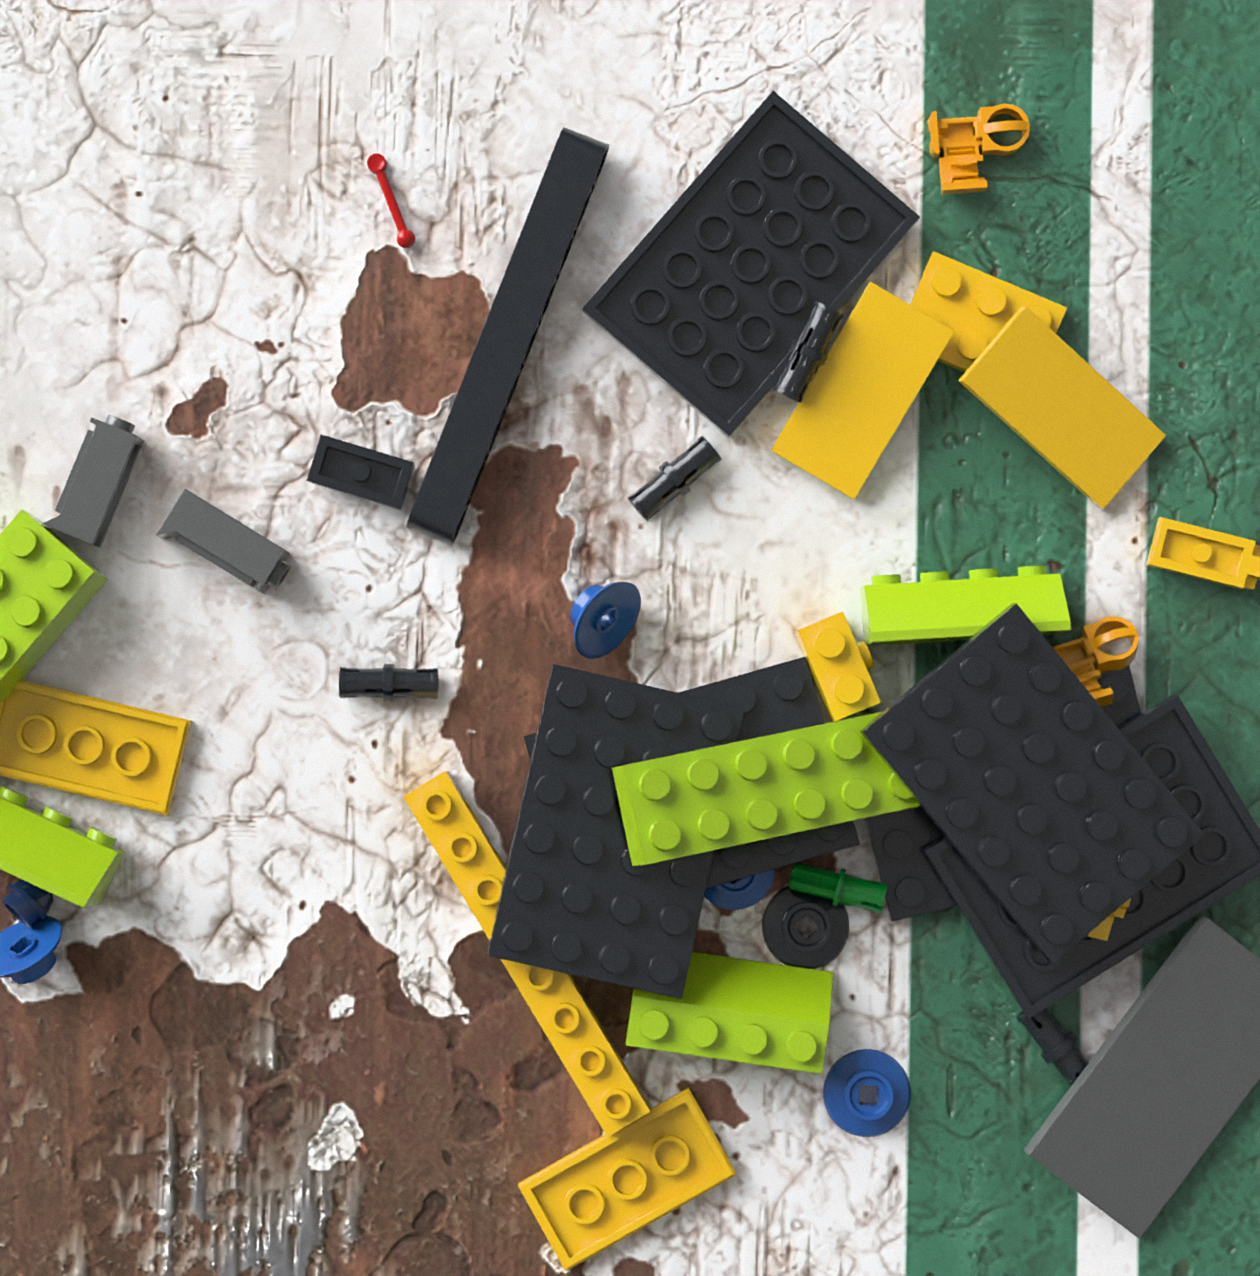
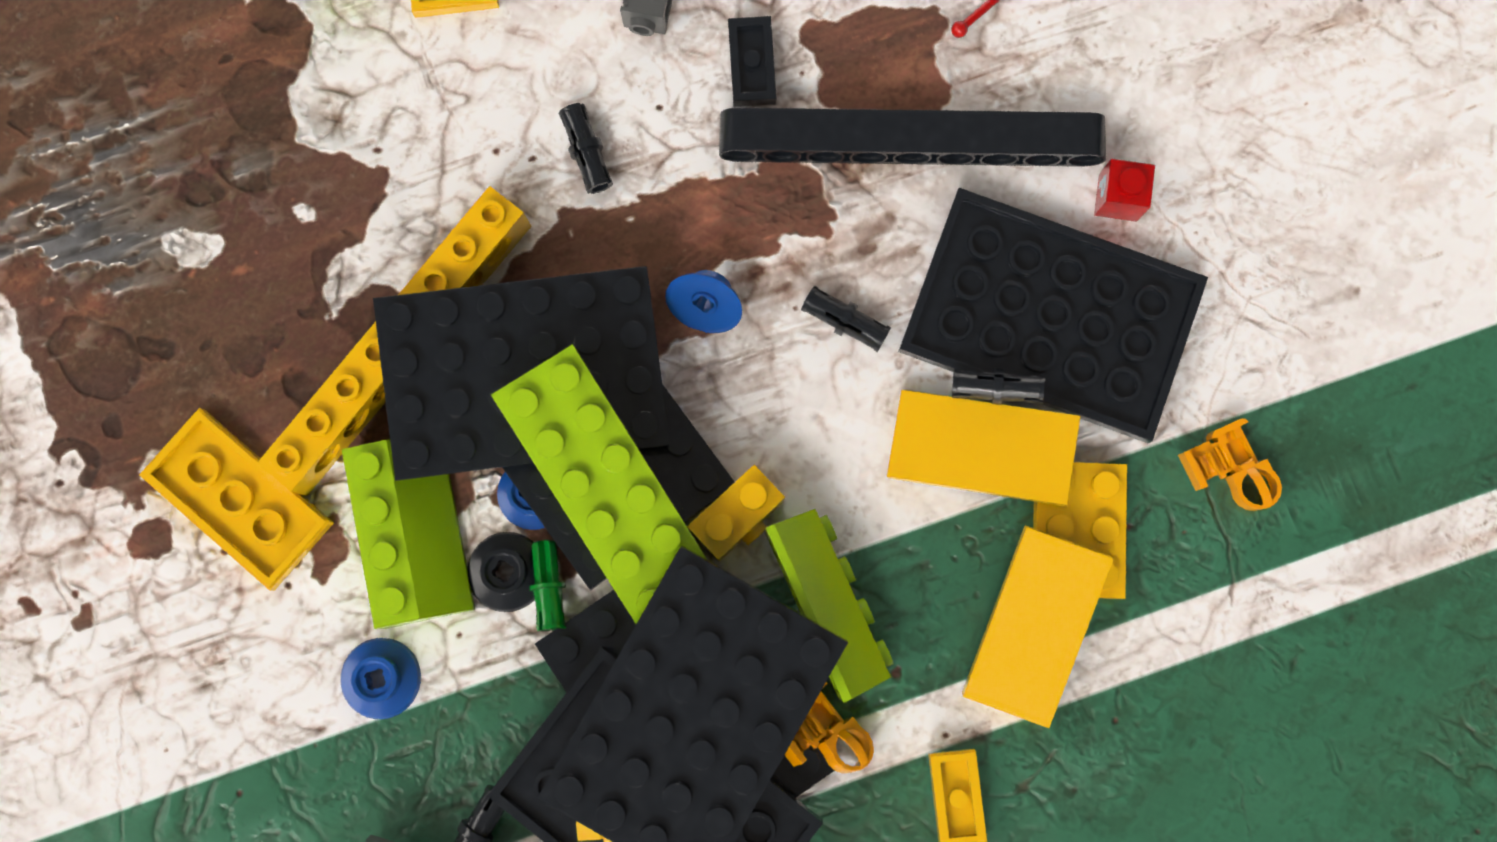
camera: 70 degrees right, 5 degrees down
none -> red brick [1094,159,1155,222]

